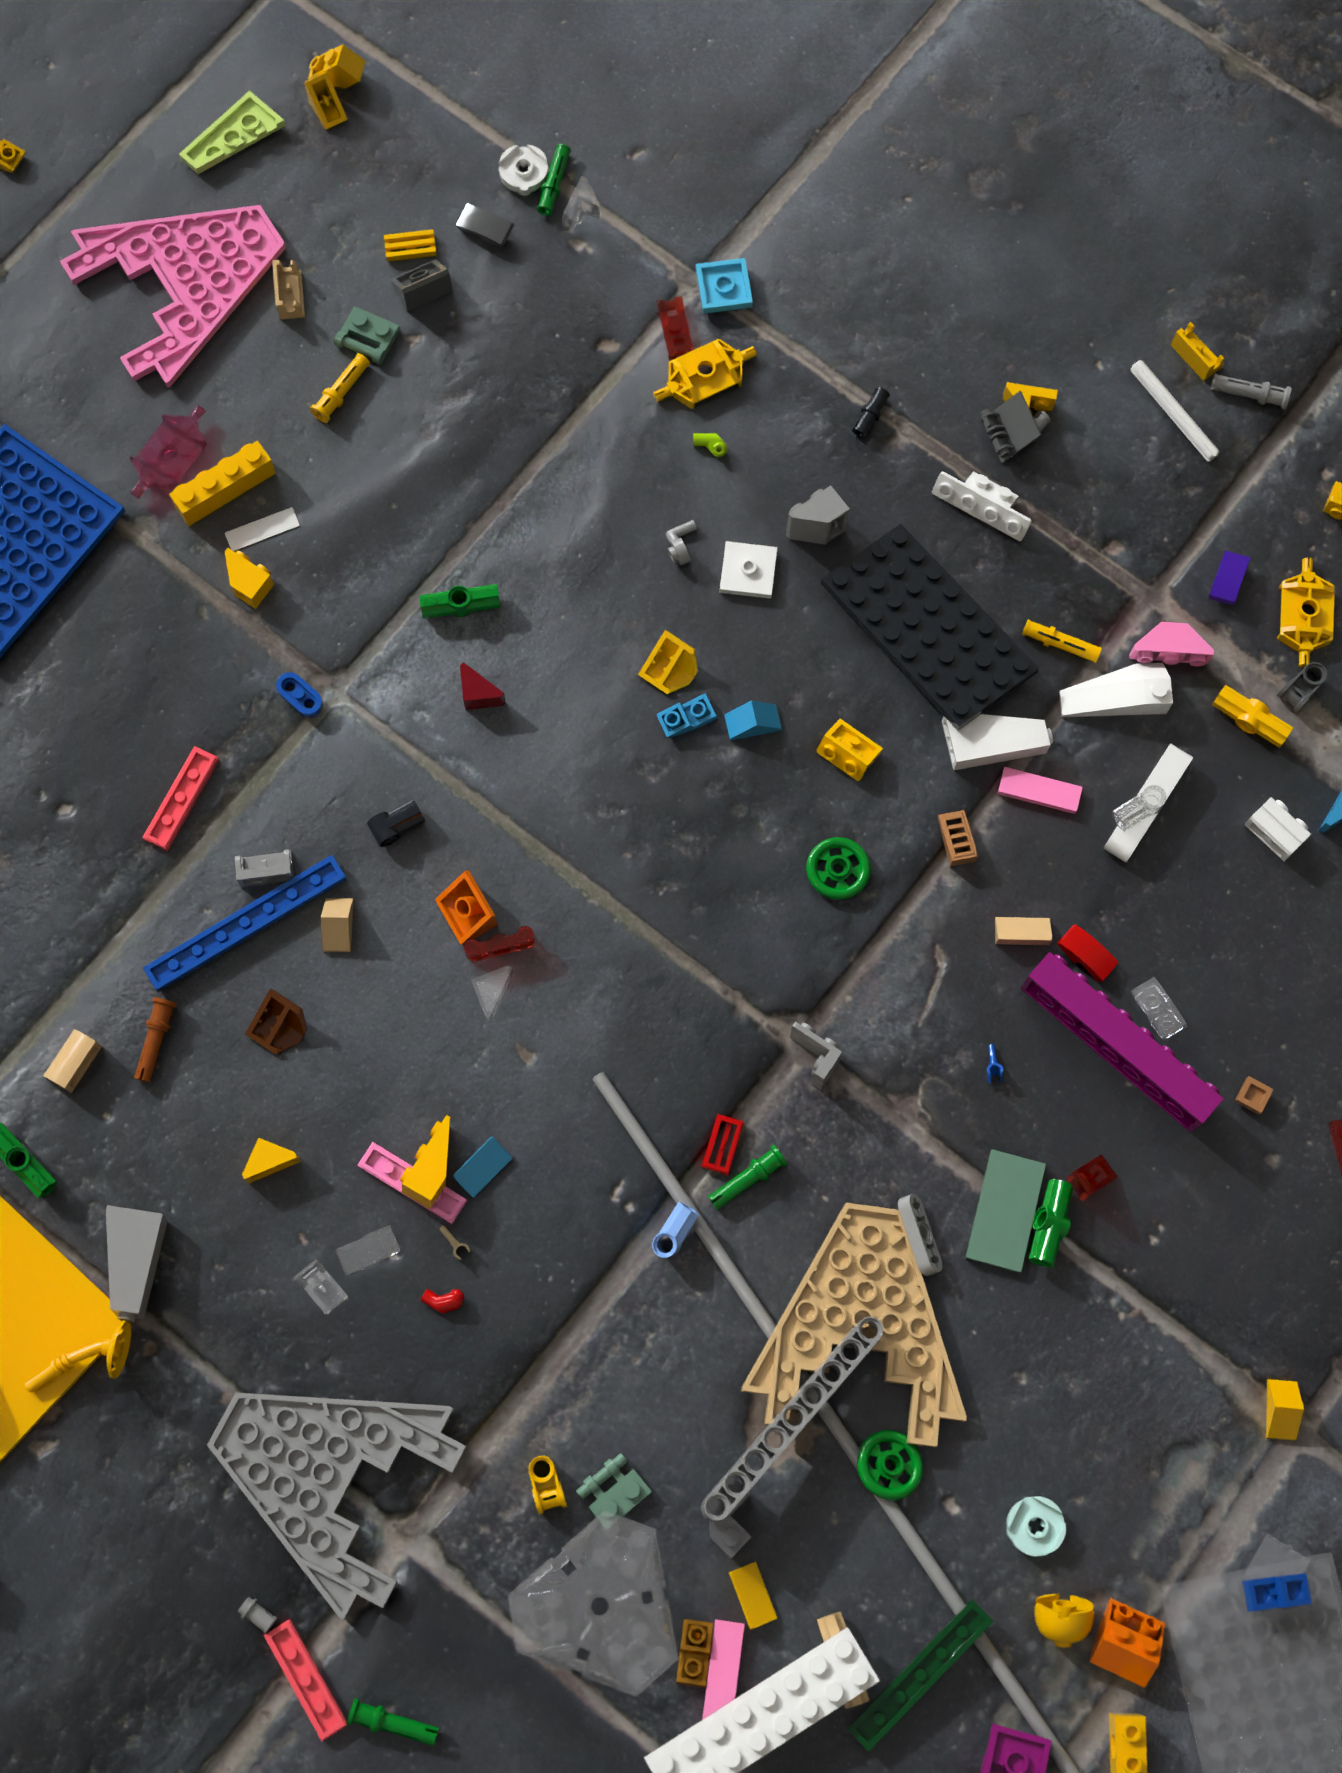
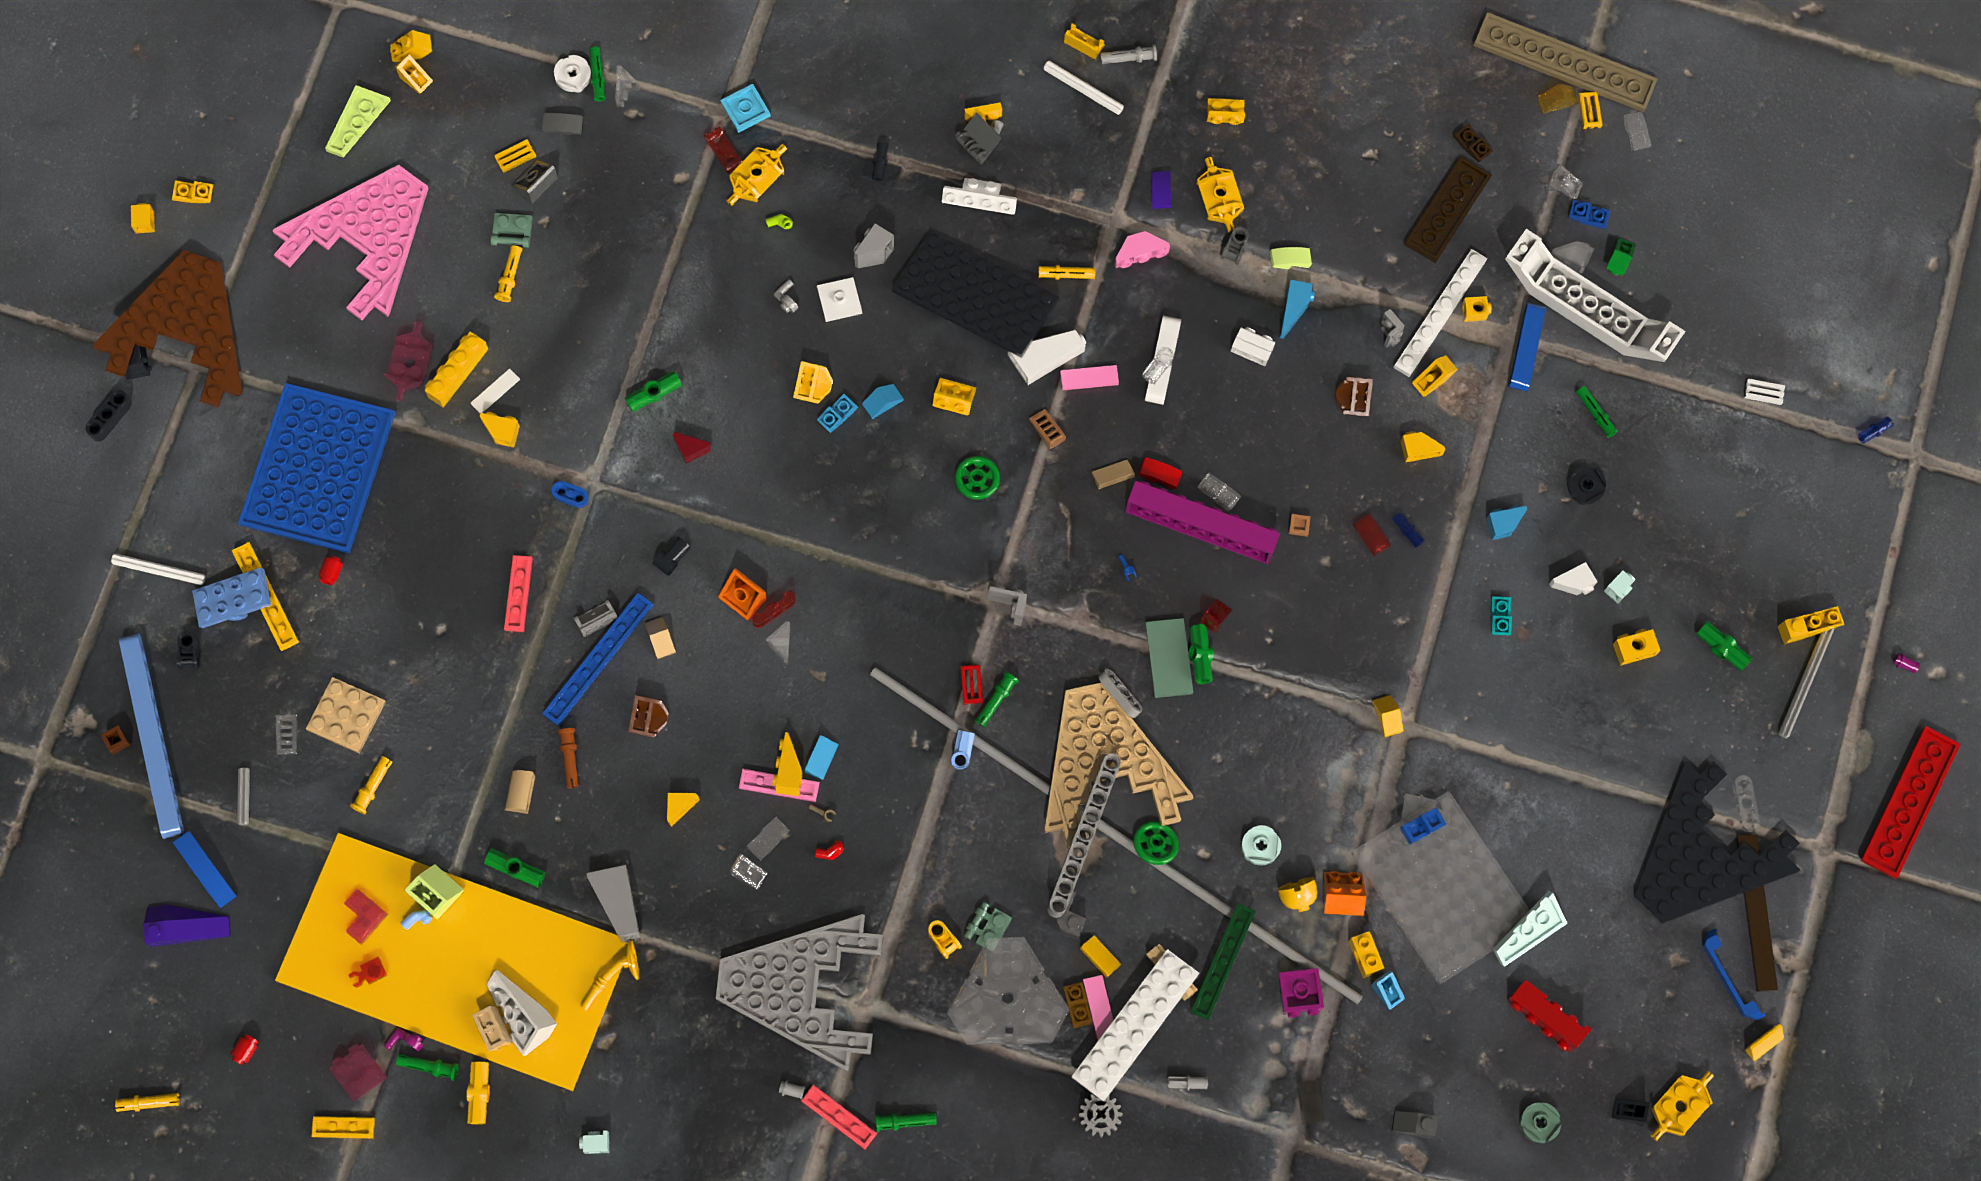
camera: 25 degrees left, 0 degrees up
tan hinge [272,260,305,320] -> none
white wedge [1059,663,1173,717] -> none
yellow piece [1212,685,1293,748] -> none

